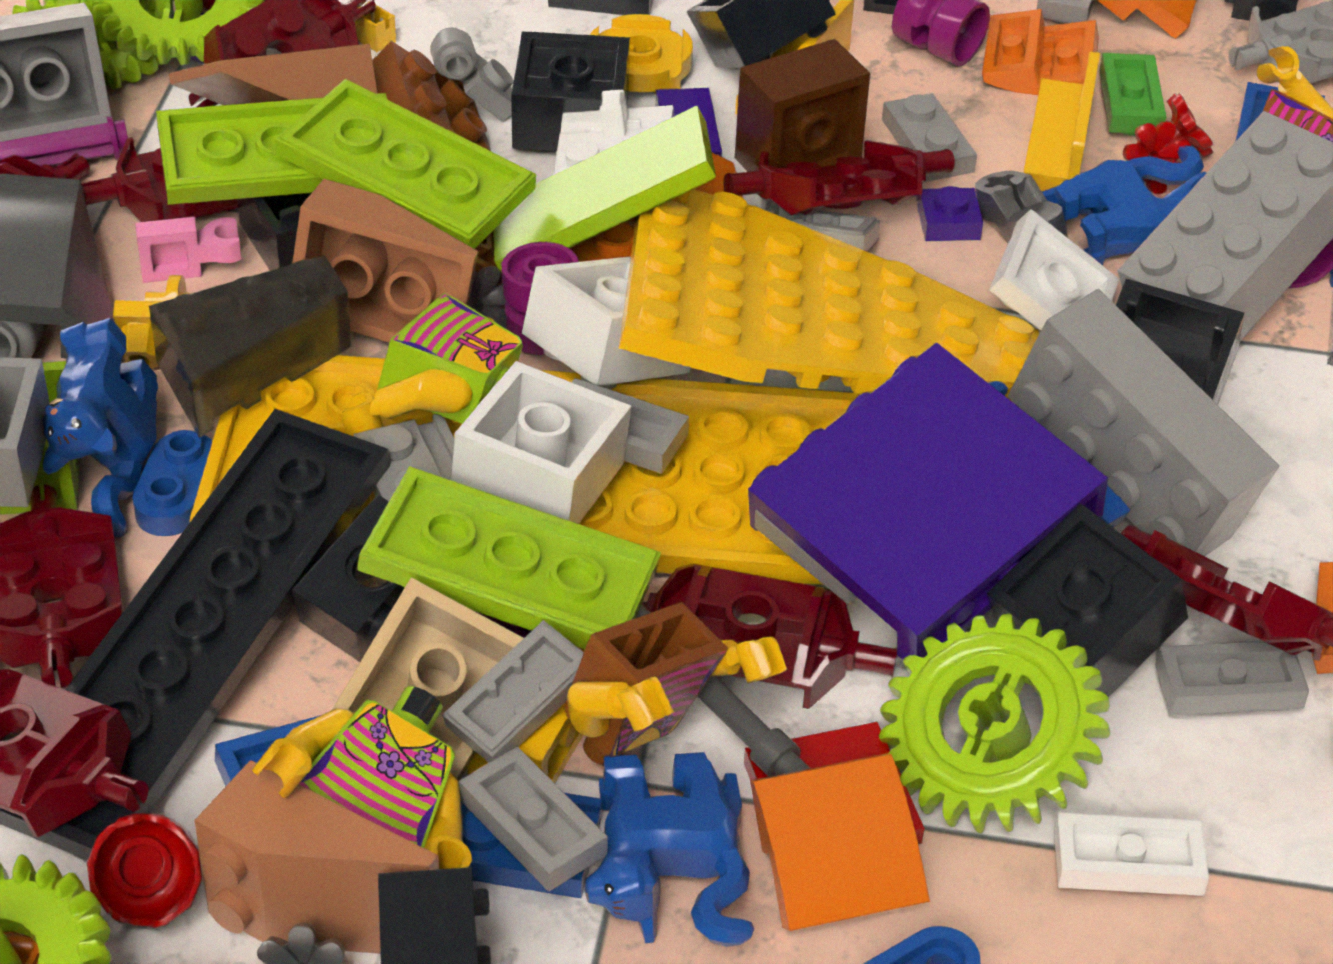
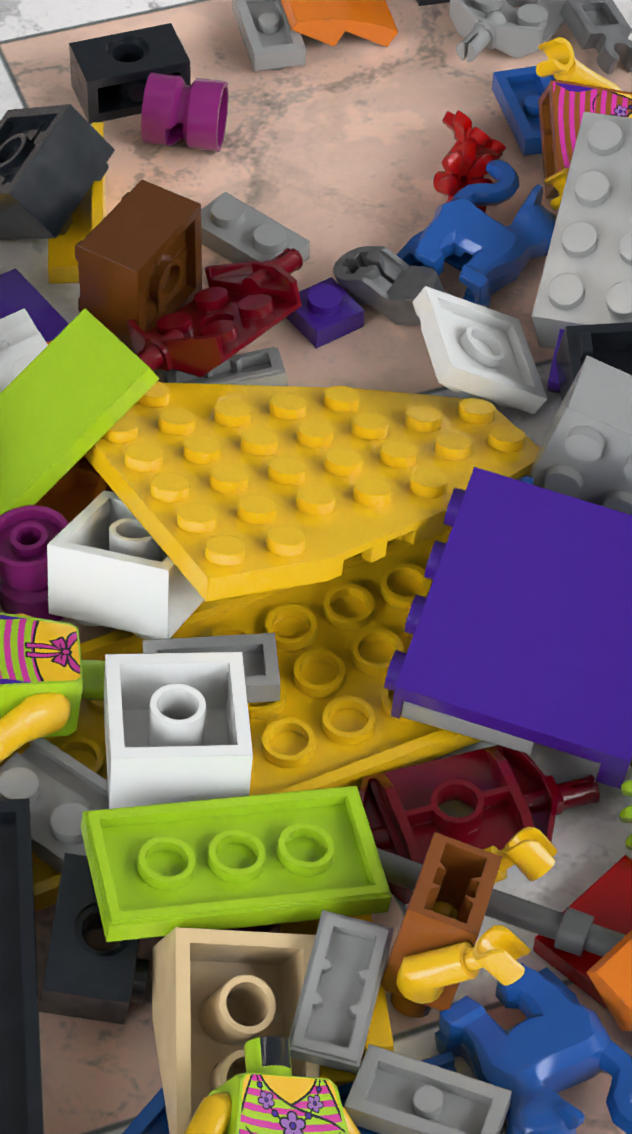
camera: 30 degrees left, 5 degrees up
orange slope [982,9,1099,96] -> none
yellow panel [1023,51,1100,191] -> none
bright green plate [1099,53,1166,136] -> none

